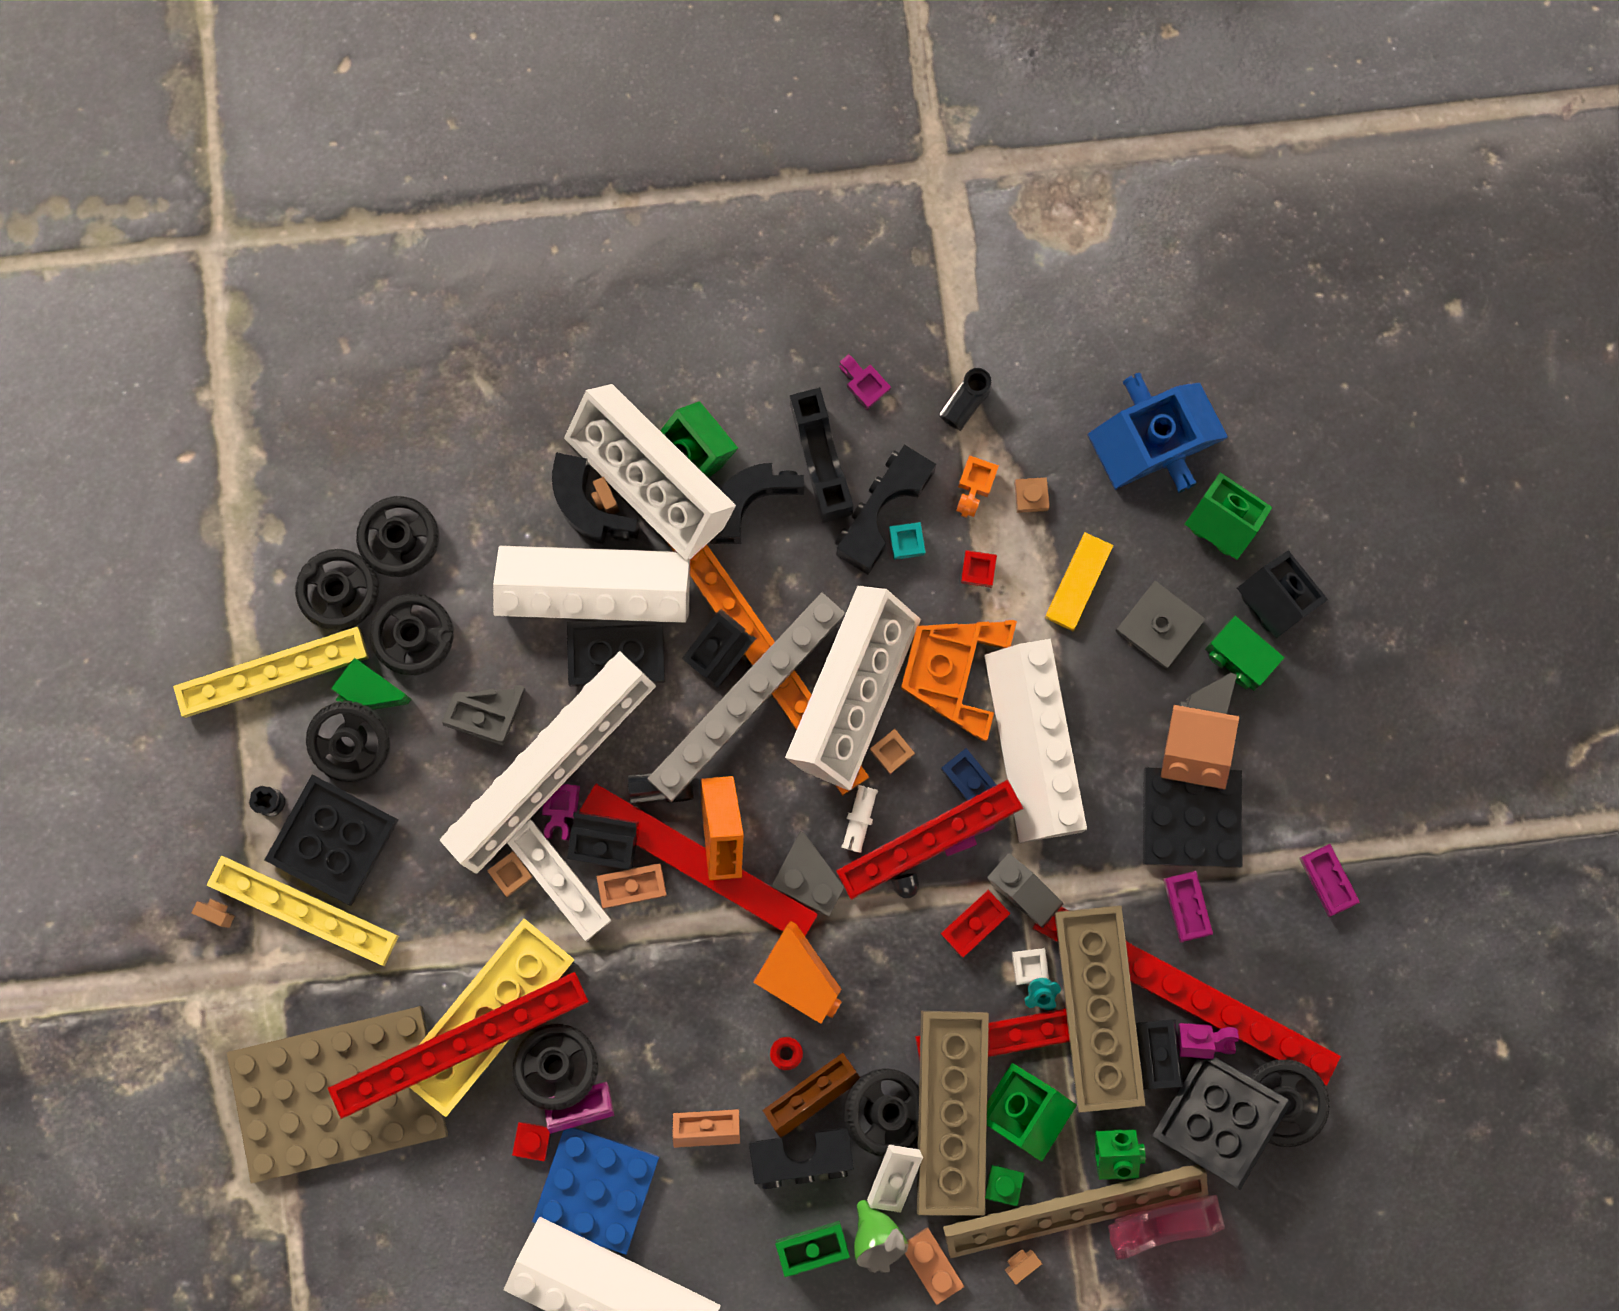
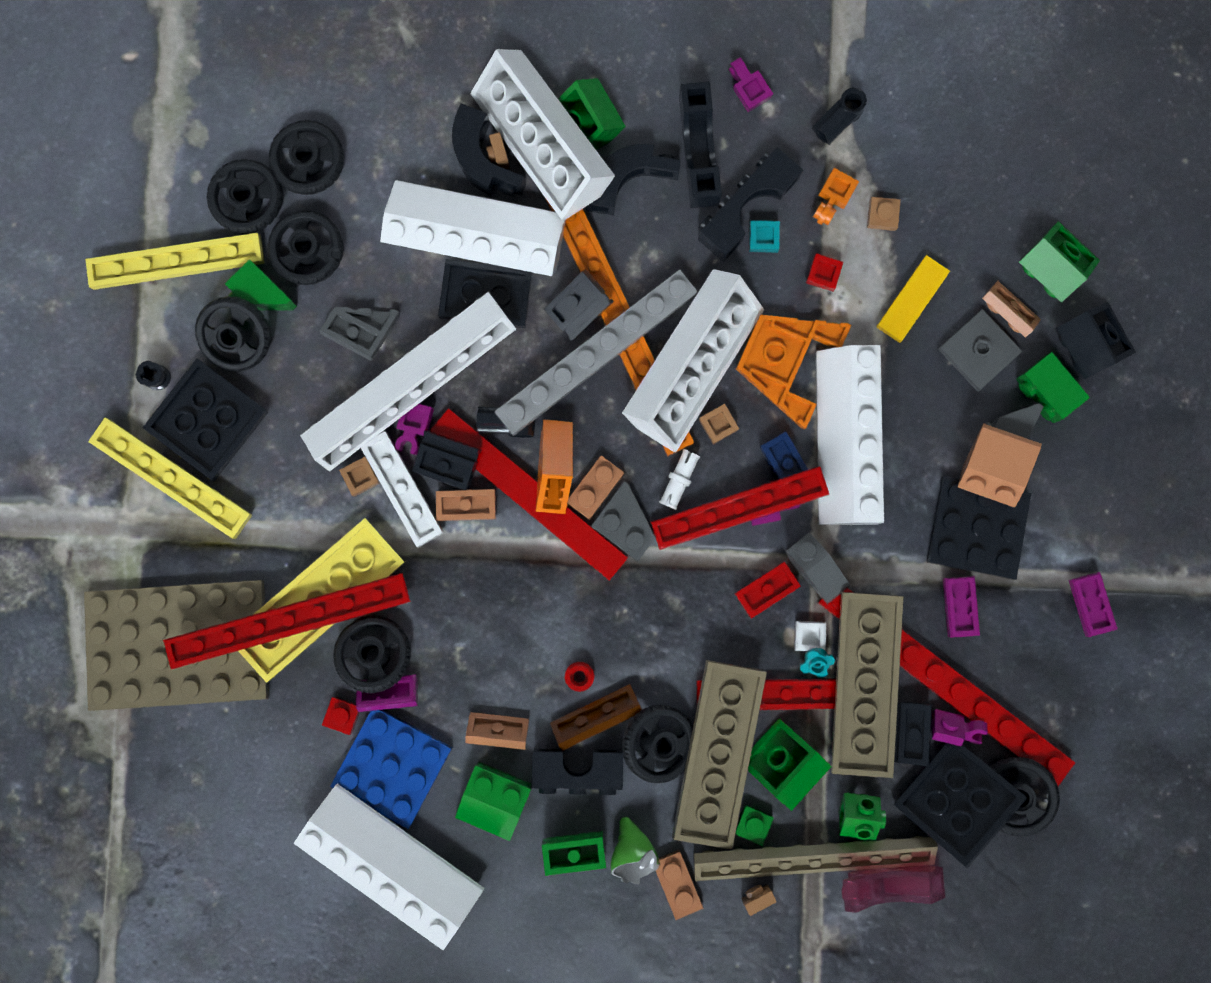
camera: 10 degrees right, 5 degrees up
medium nougat plate [191,899,235,928] -> none
orange slope [753,921,842,1024] -> none
white plate [867,1145,923,1213] -> none
black hinge [891,873,919,898] -> none
blue slope [1087,373,1228,493] -> none
none -> green slope [455,762,532,841]
none -> nougat plate [567,456,624,520]
none -> nougat plate [982,281,1041,338]

